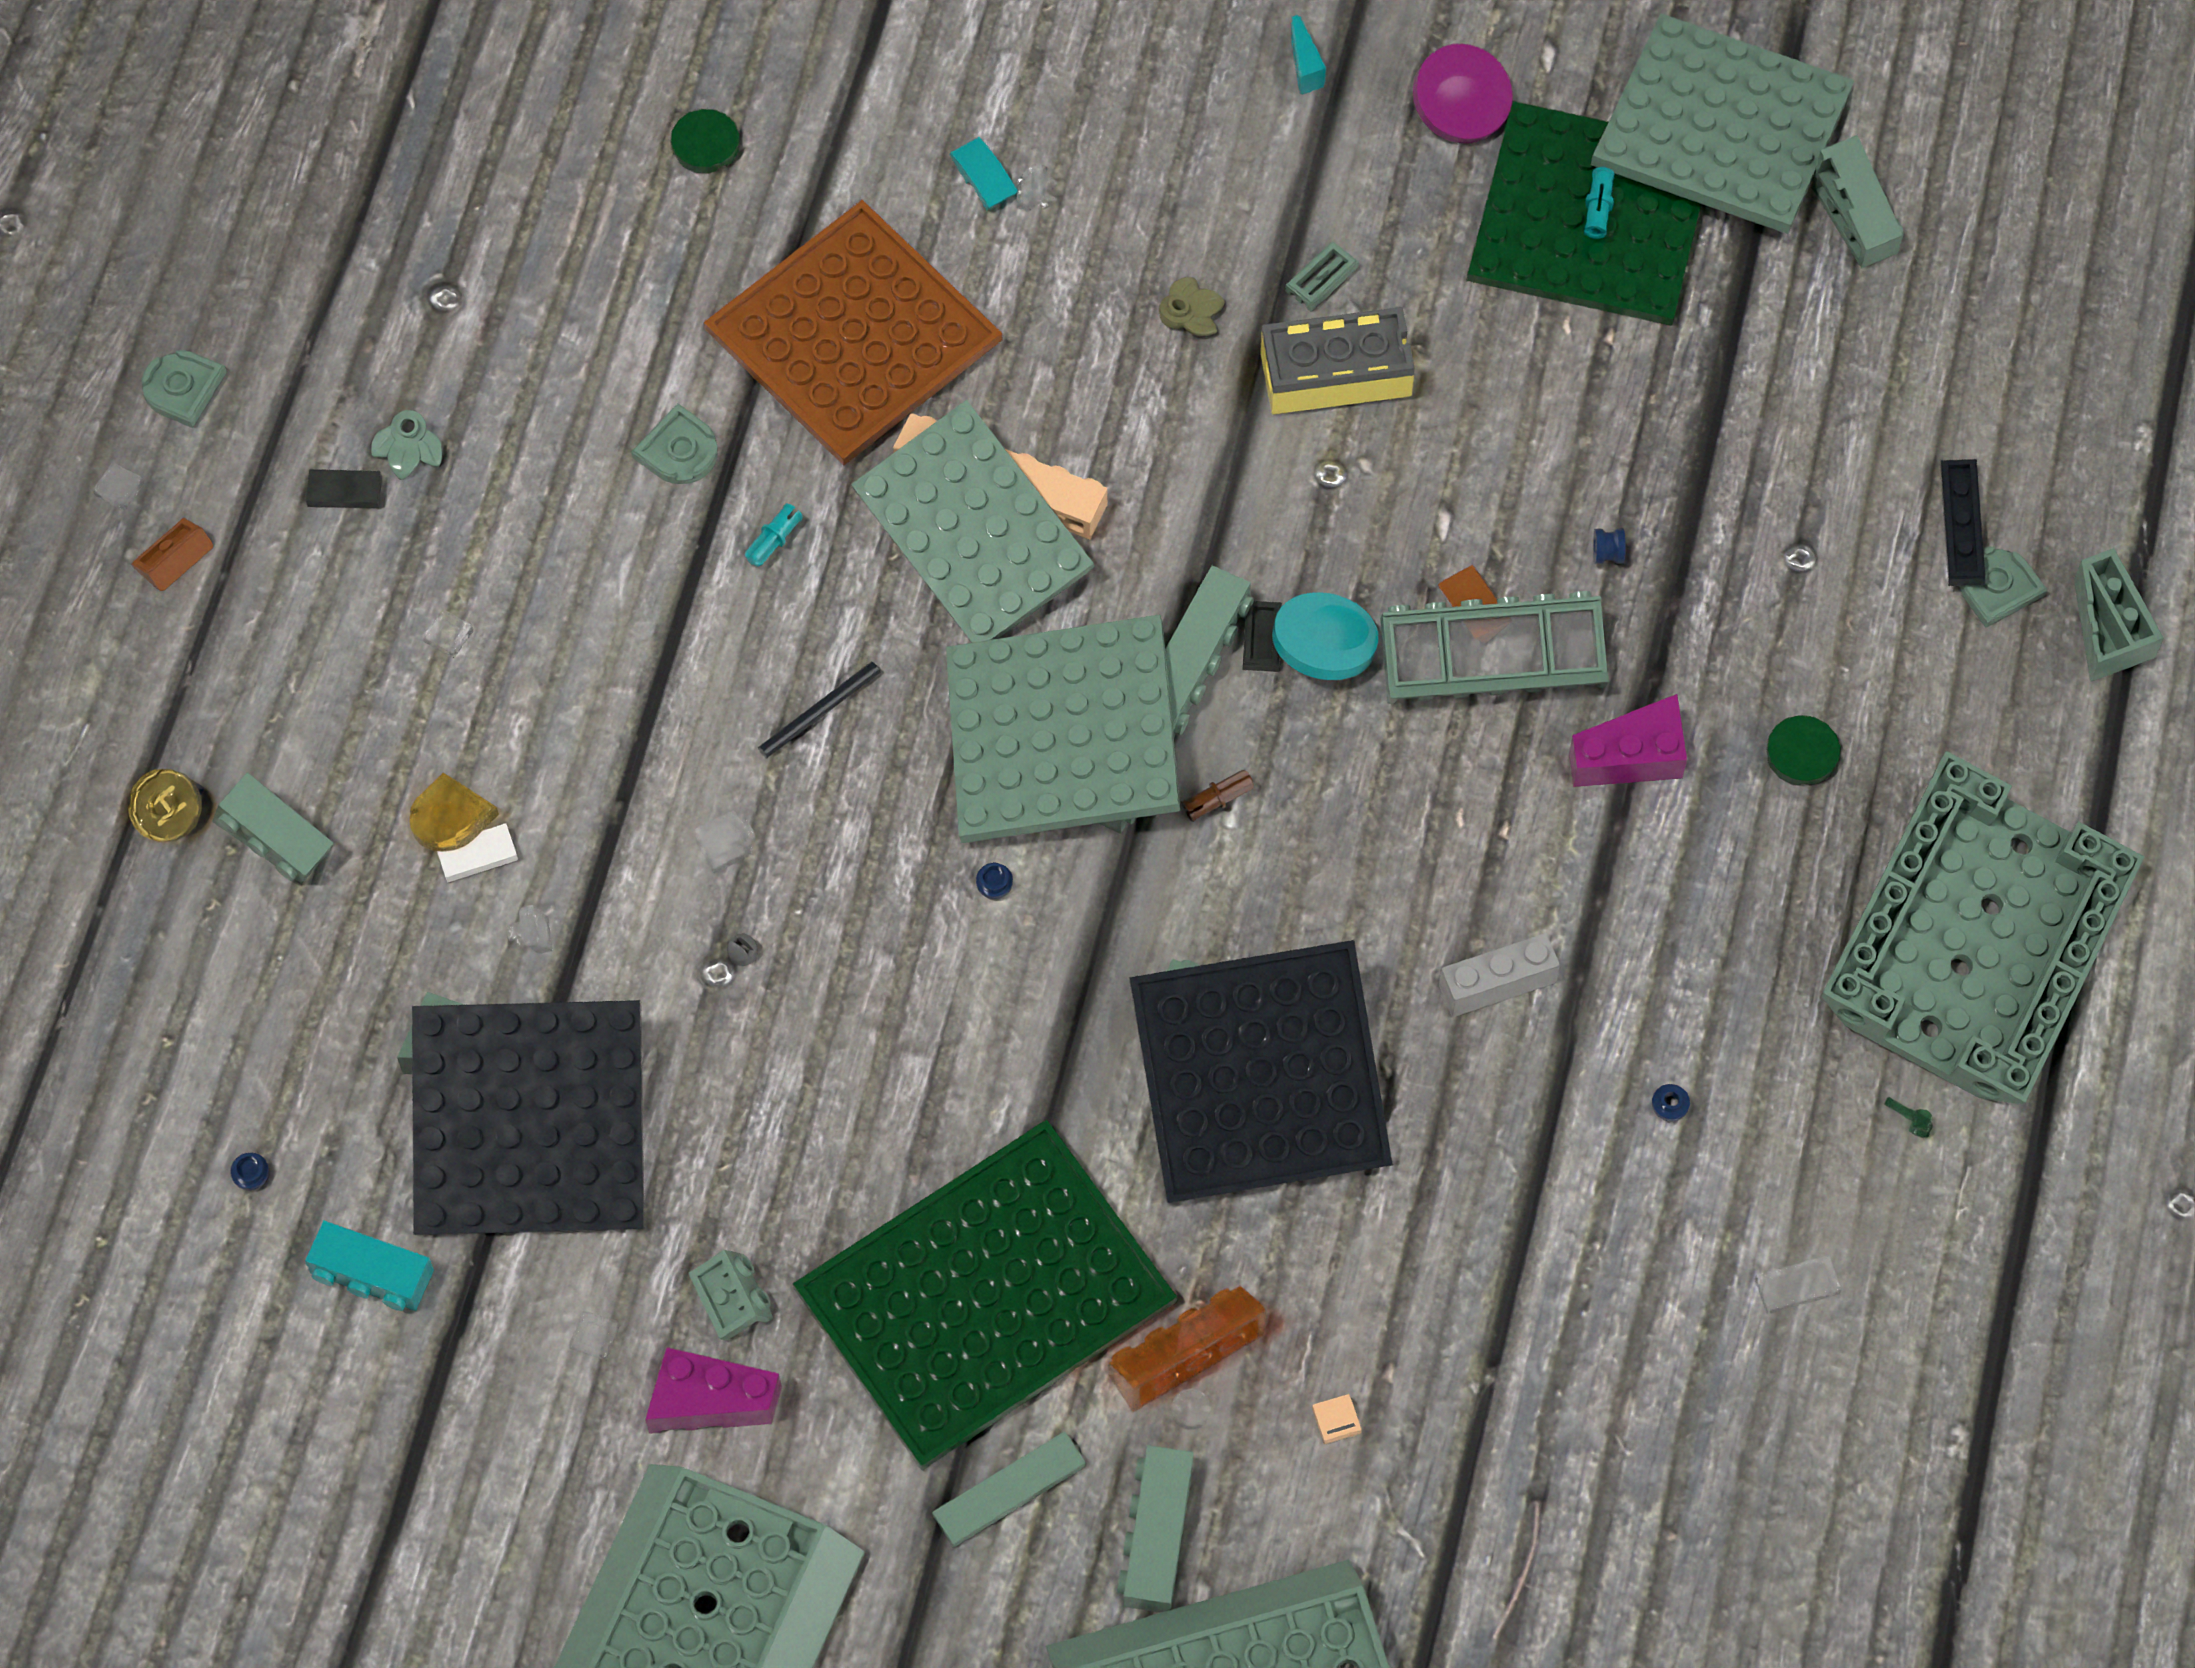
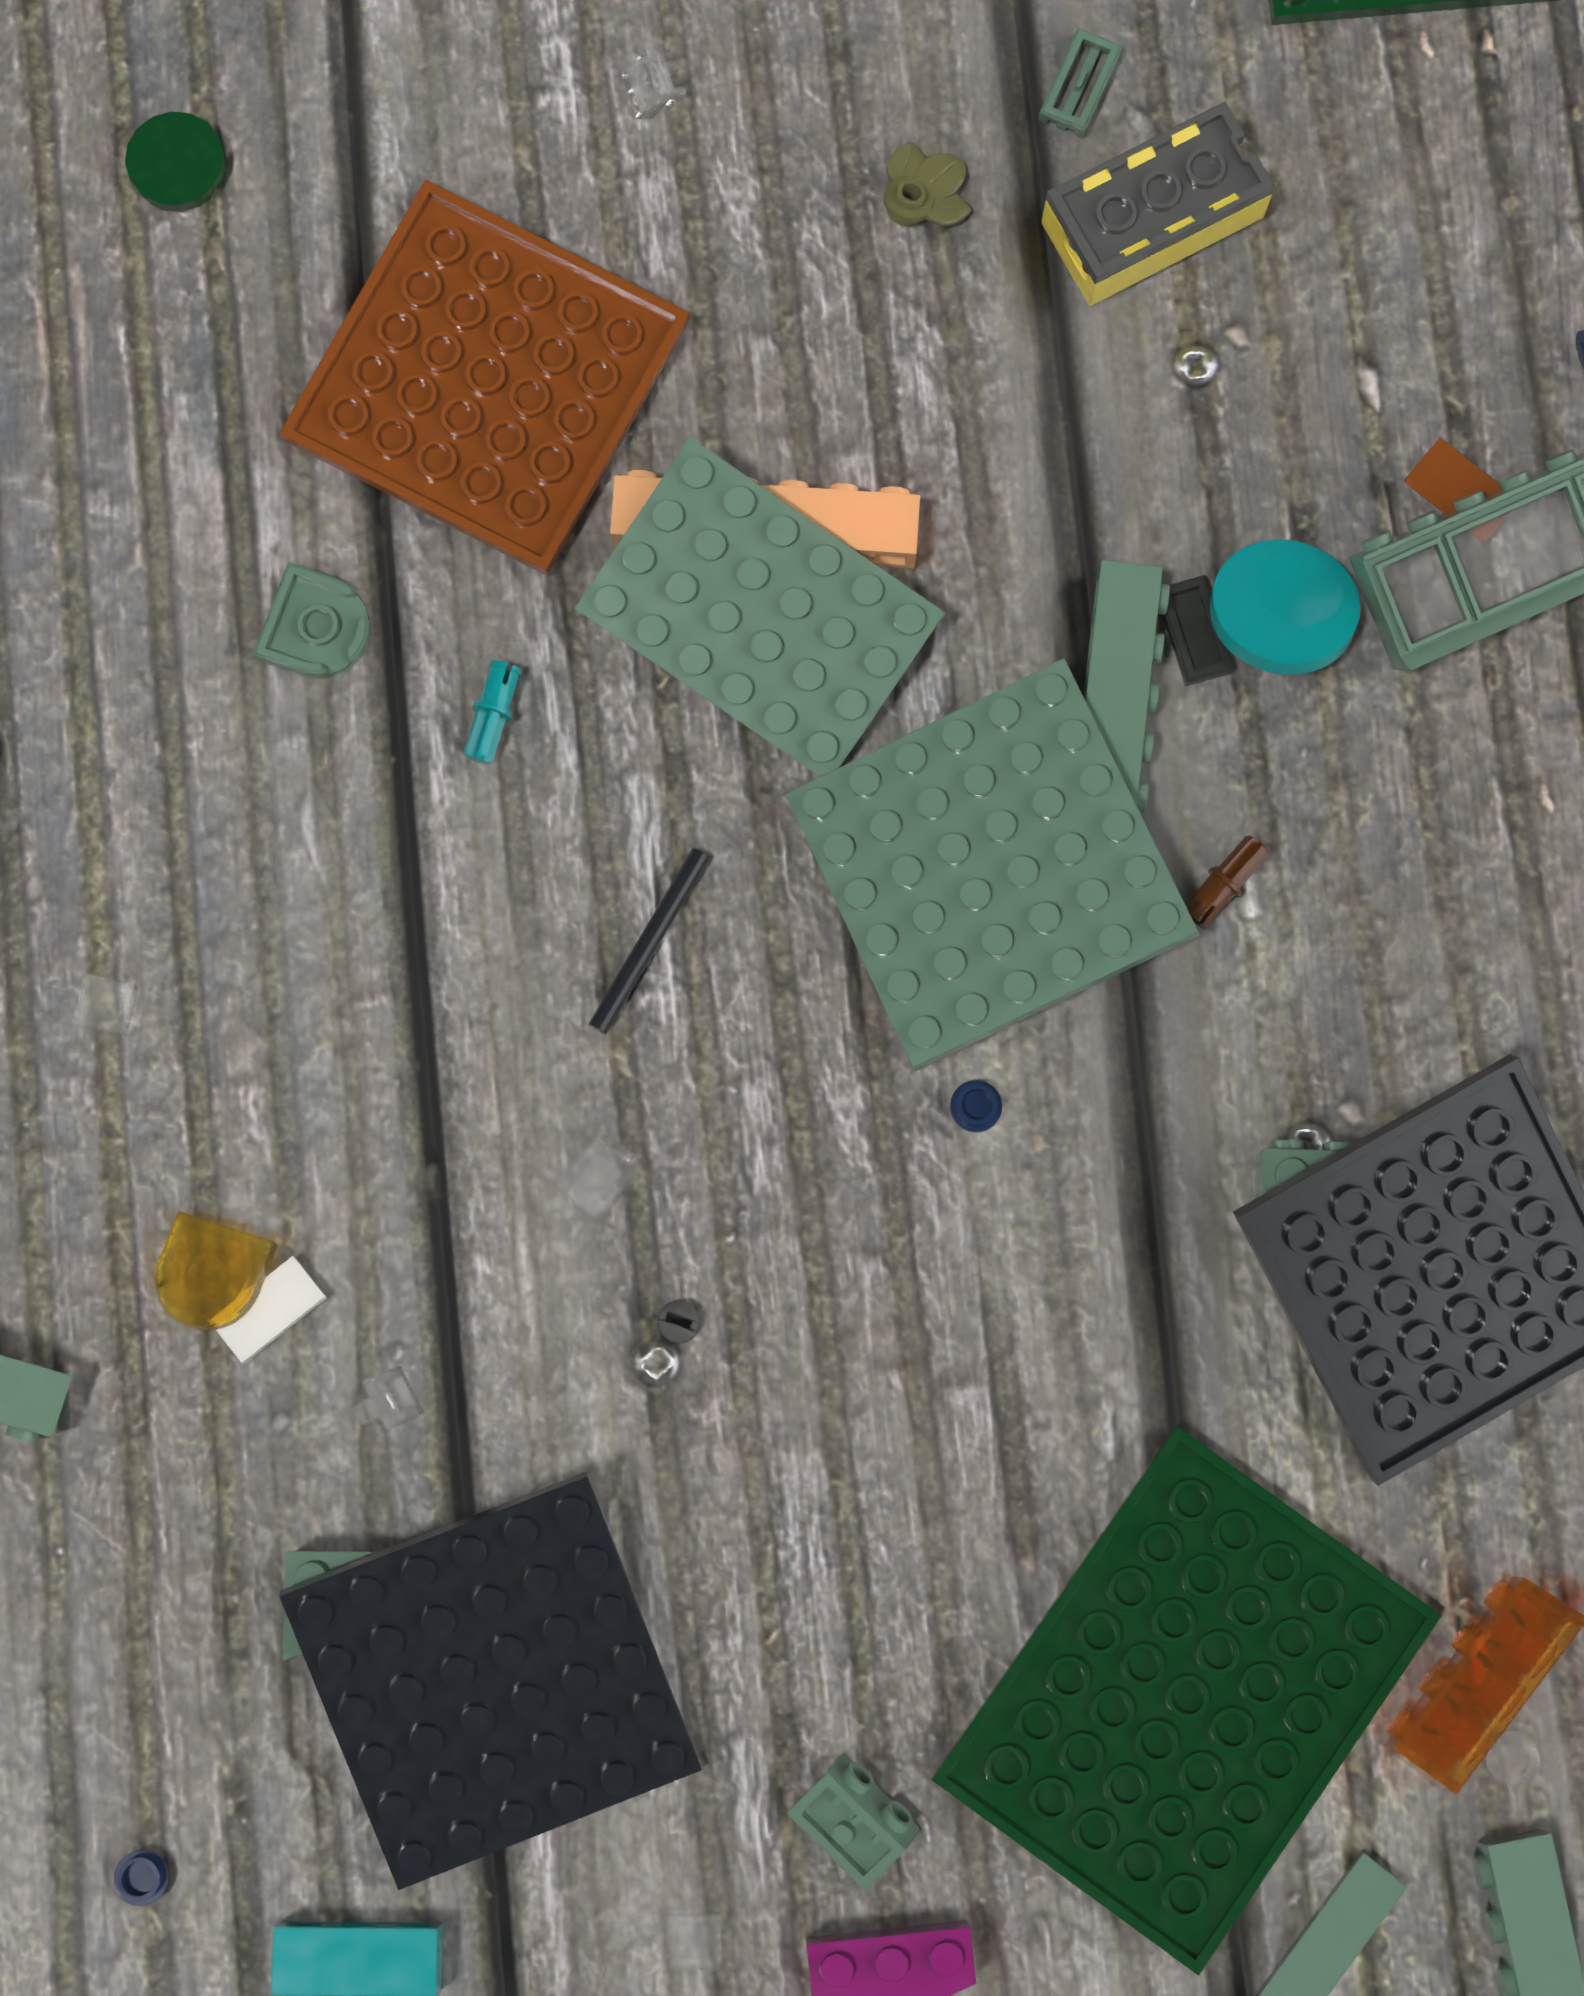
camera: 20 degrees left, 15 degrees up
teal slope [949,136,1018,211] -> none

